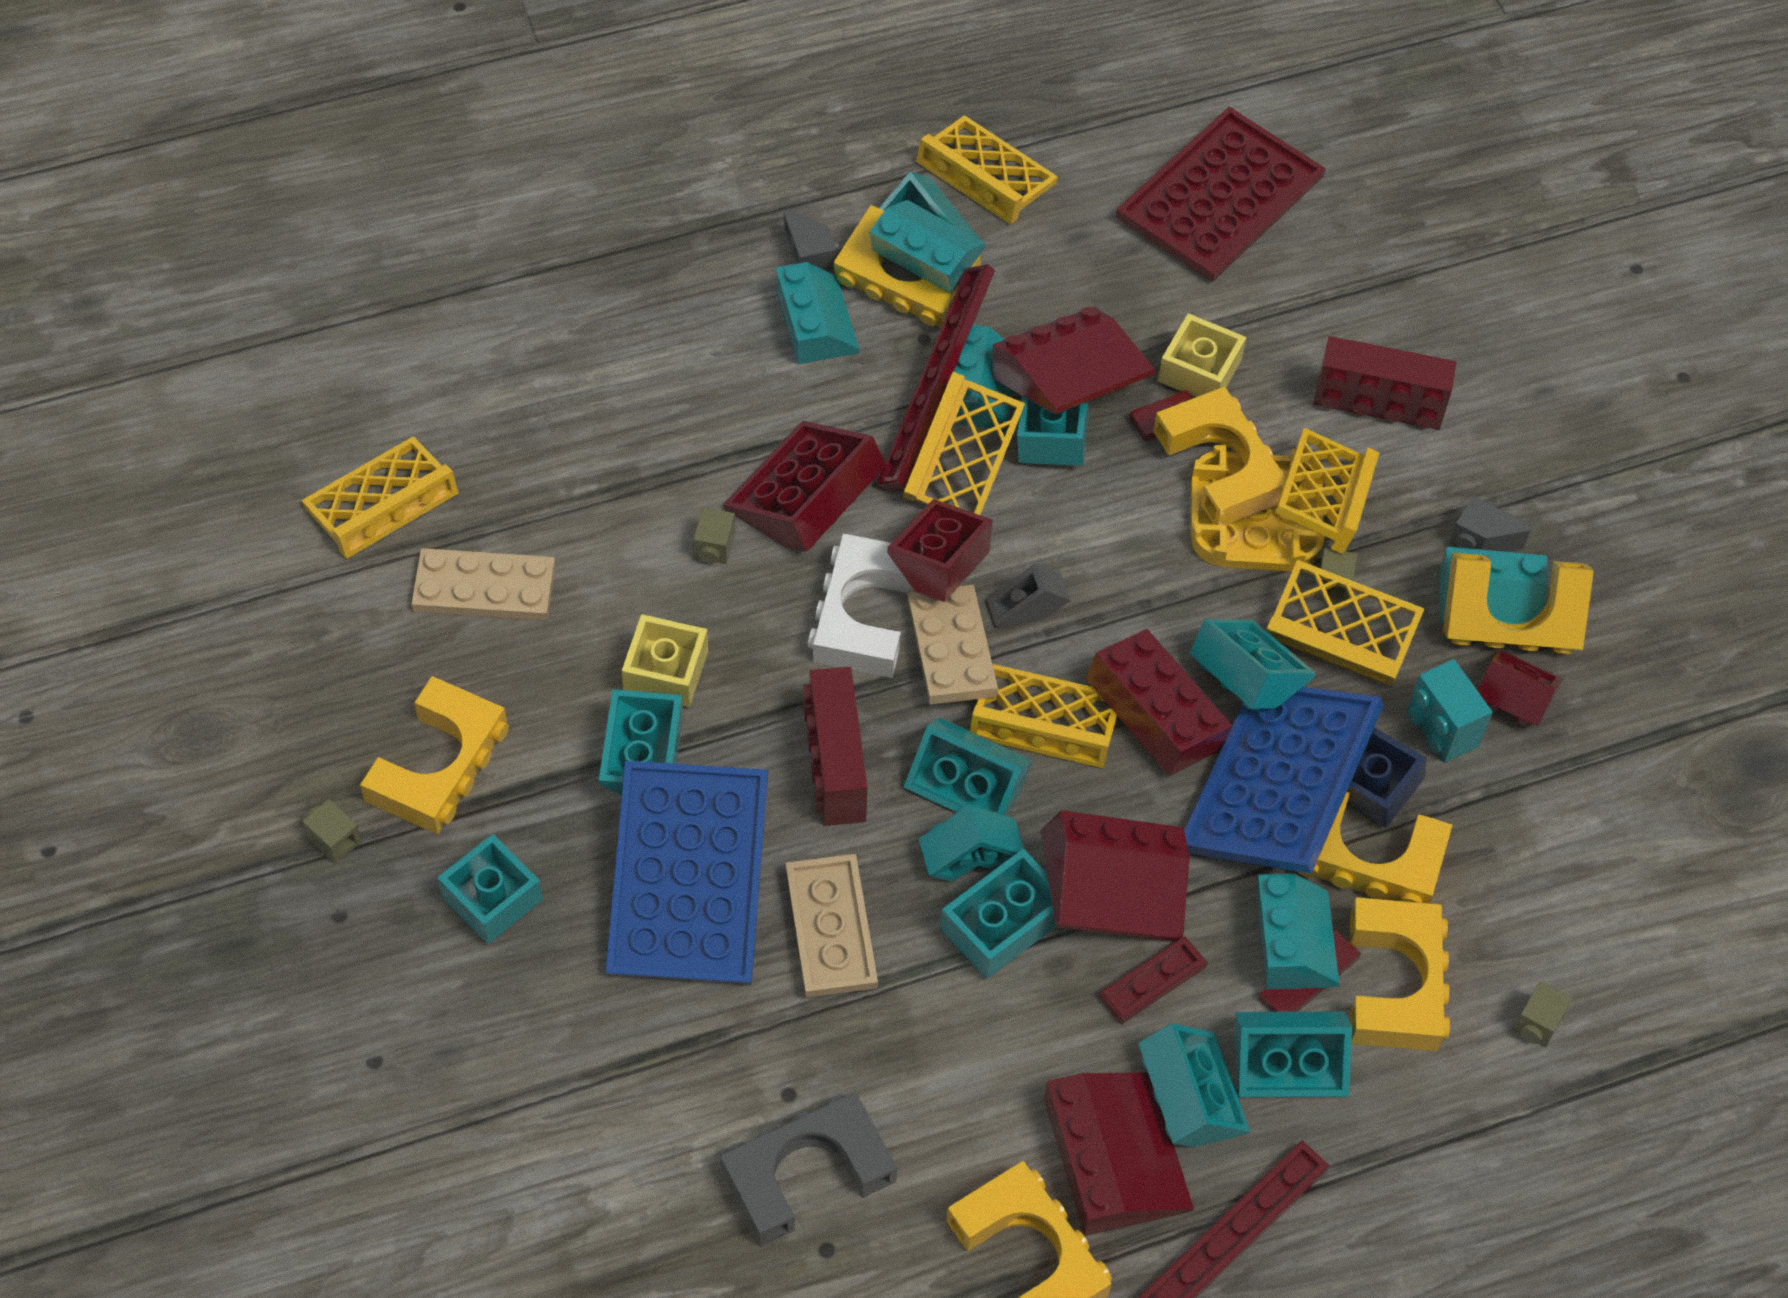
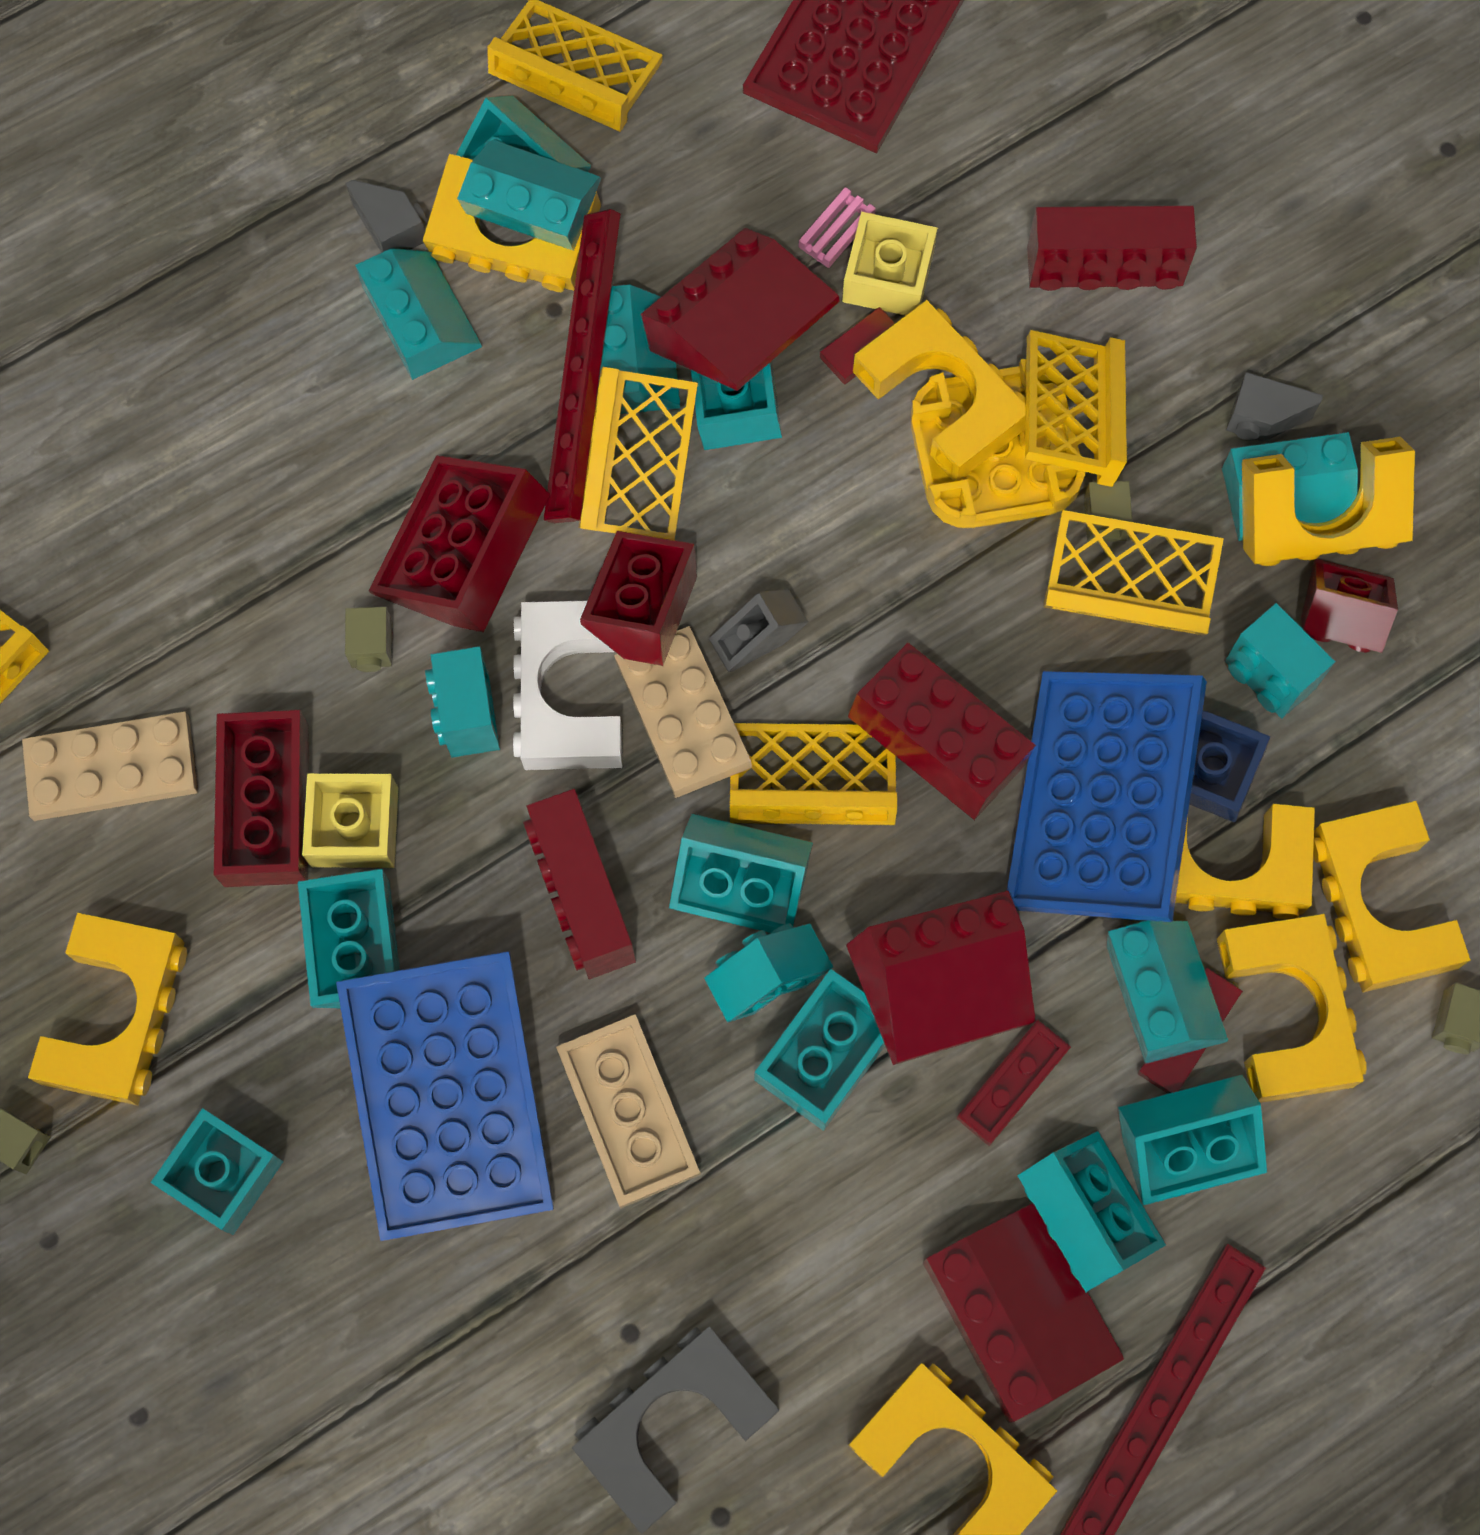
camera: 10 degrees left, 15 degrees up
teal slope [1189,619,1316,711] -> none
none -> dark red brick [214,710,309,887]
none -> teal brick [425,647,500,758]
none -> bright pink tile [798,187,876,268]
none -> yellow arch [1313,801,1471,993]

